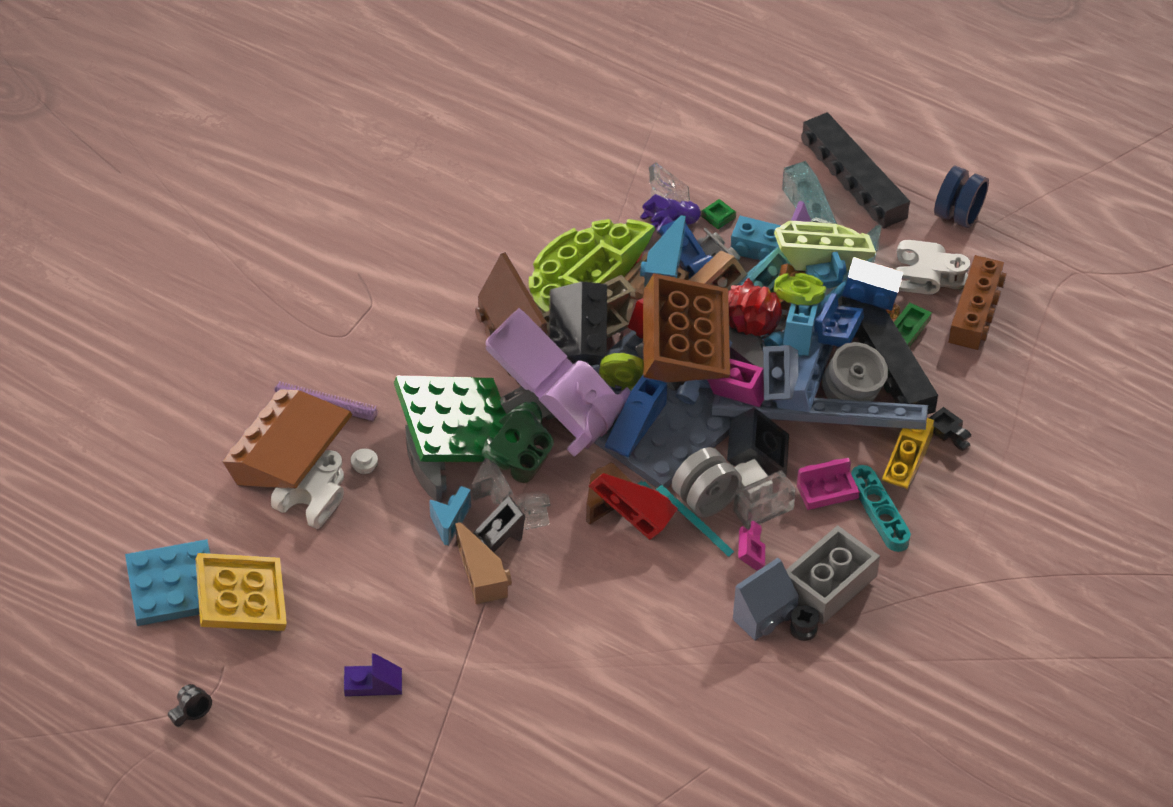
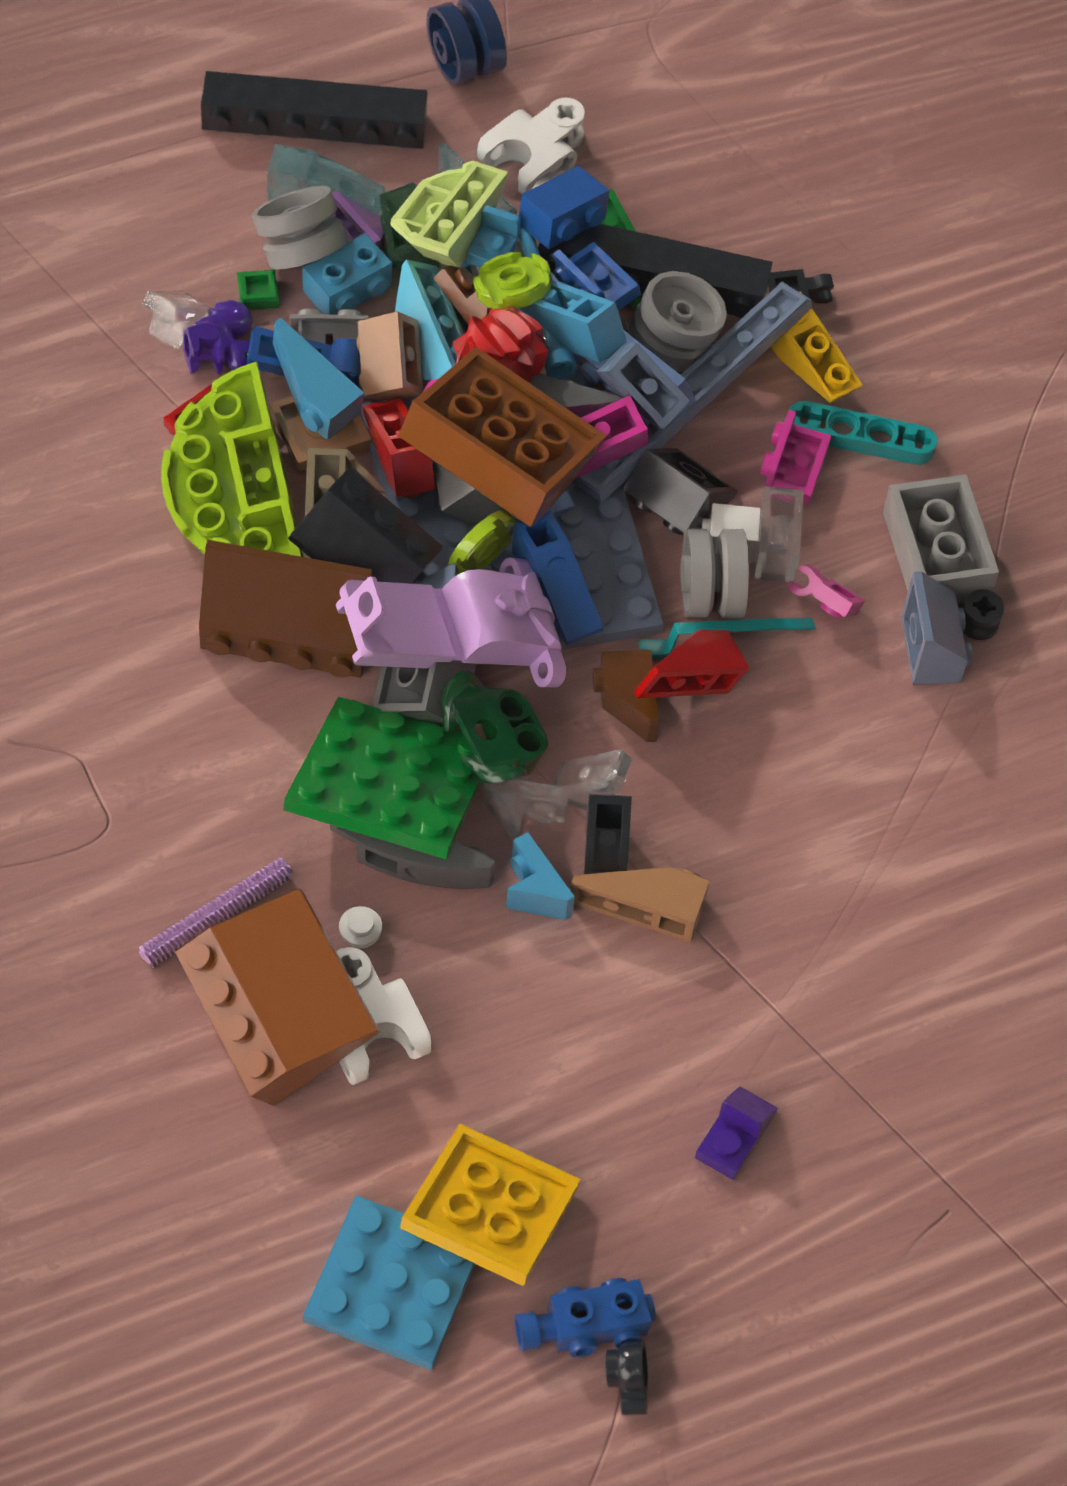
camera: 60 degrees left, 10 degrees up
dark orange brick [948,255,1007,350] -> none
none -> light grey wheel [252,186,348,269]
none -> blue brick [514,1278,656,1357]

